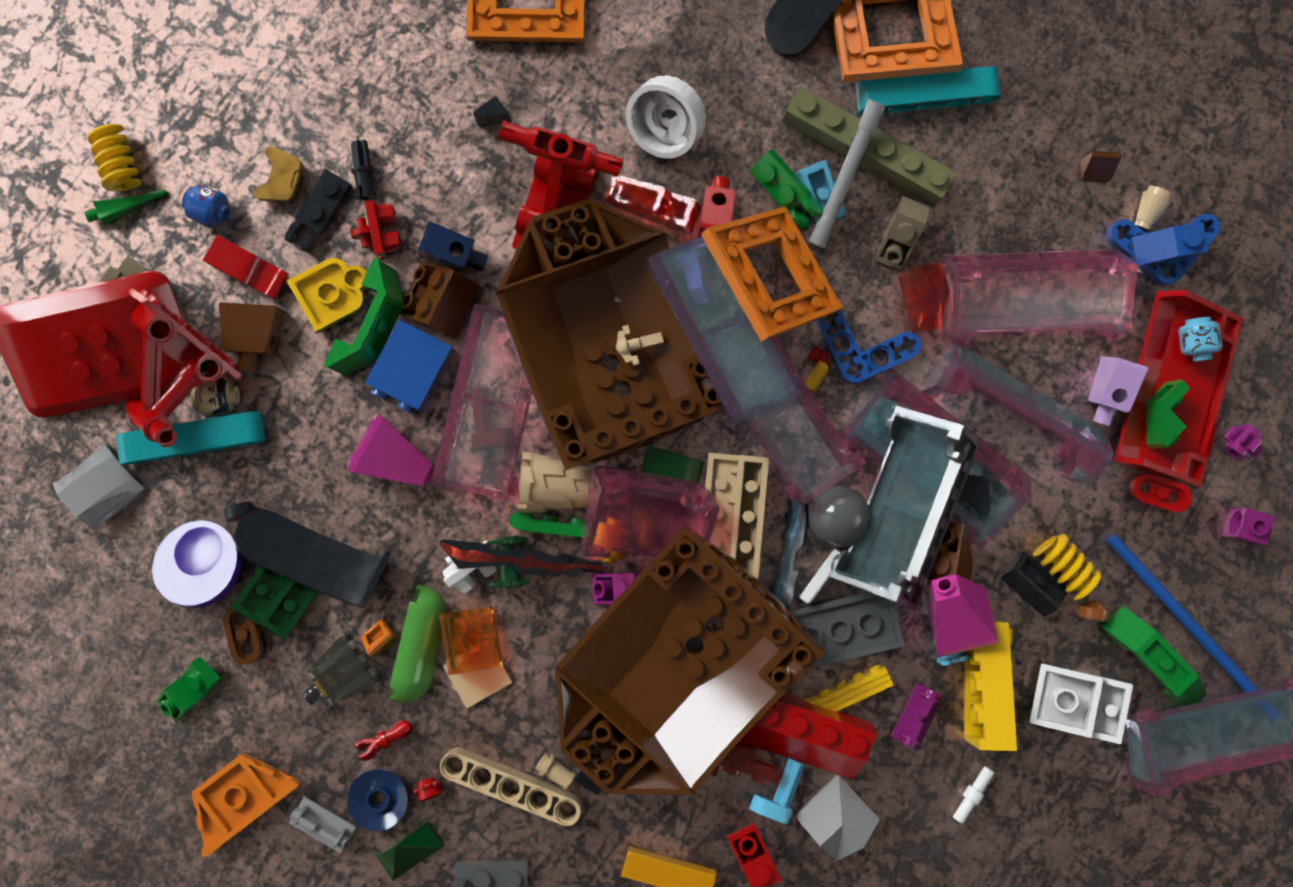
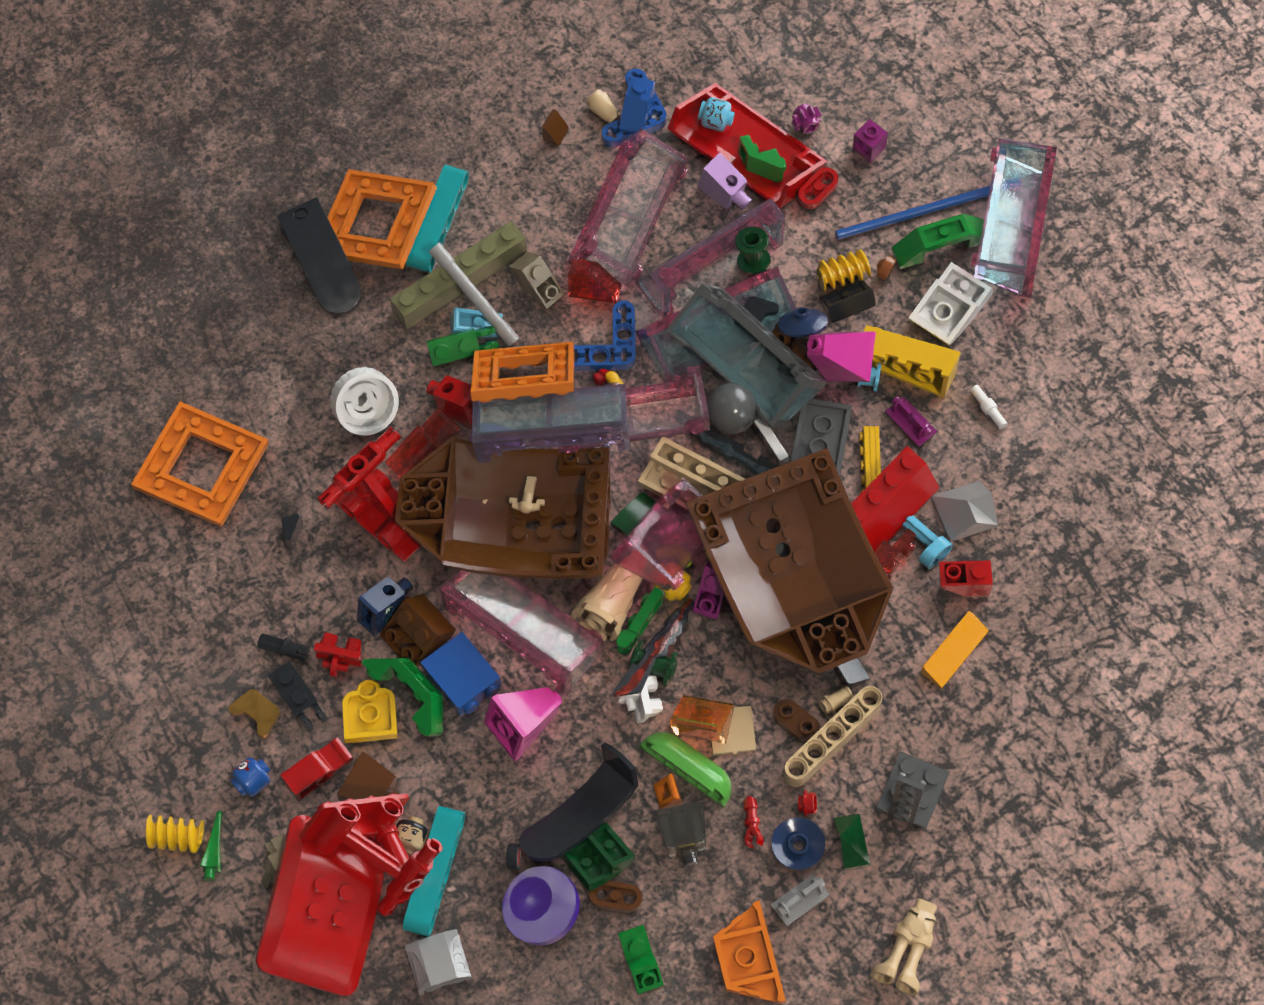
camera: 60 degrees left, 20 degrees down
none -> dark green hose [735,226,771,275]
none -> reddish brown plate [773,699,820,744]
none -> dark blue dish [778,307,828,337]

